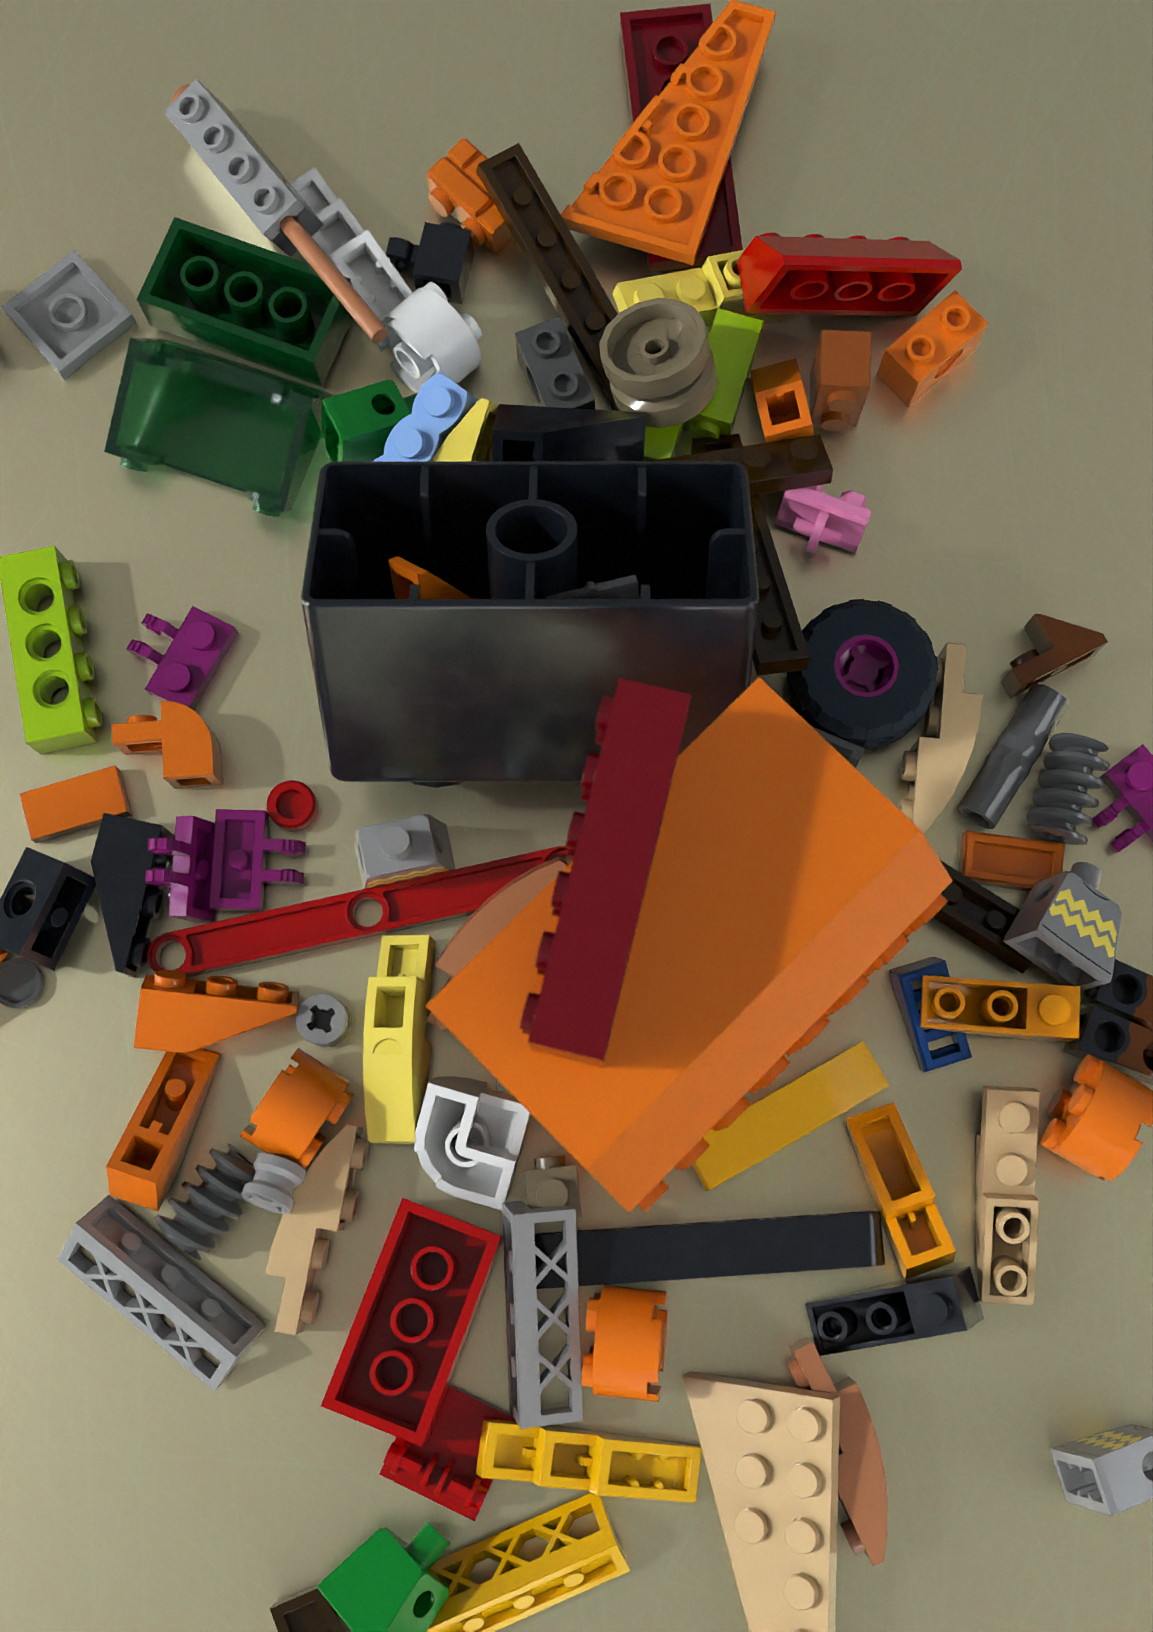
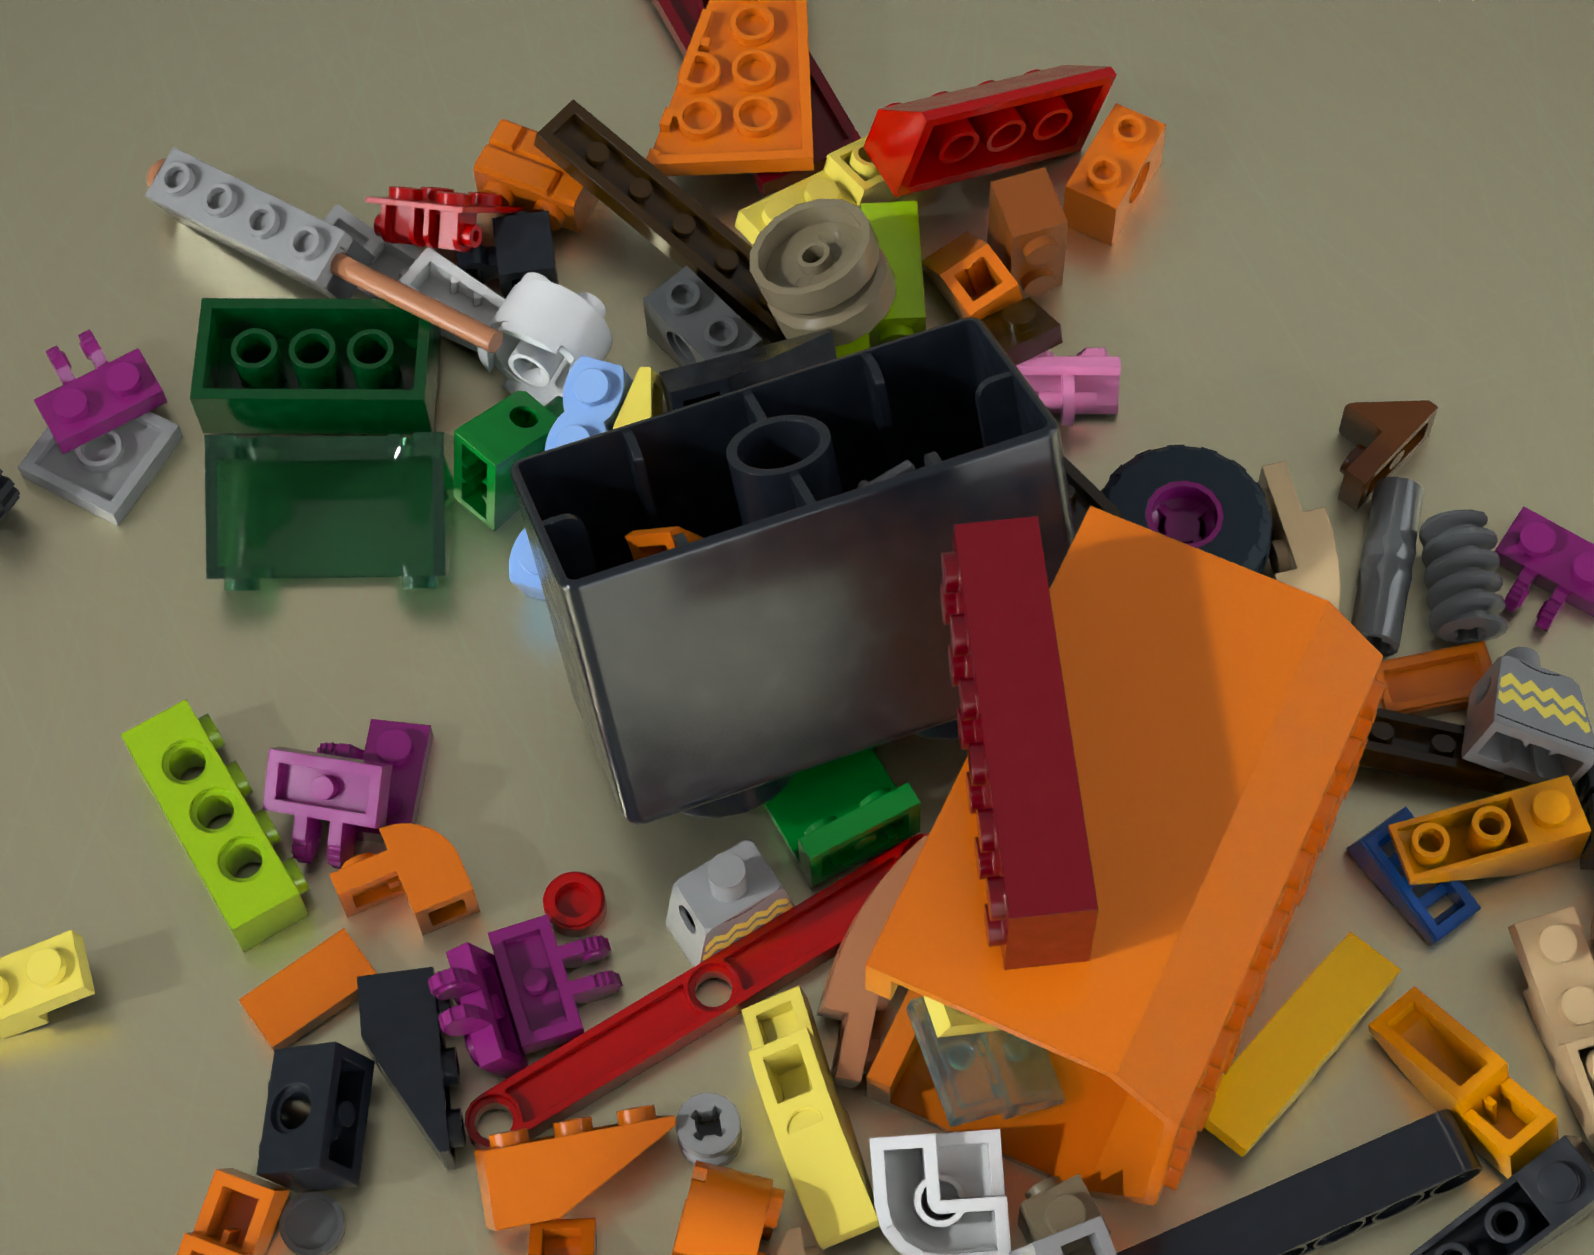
camera: 20 degrees left, 15 degrees down
none -> magenta hinge [34,329,168,454]
none -> magenta hinge [262,747,392,869]
none -> red hinge [365,186,523,252]
none -> green bracket [763,748,921,887]

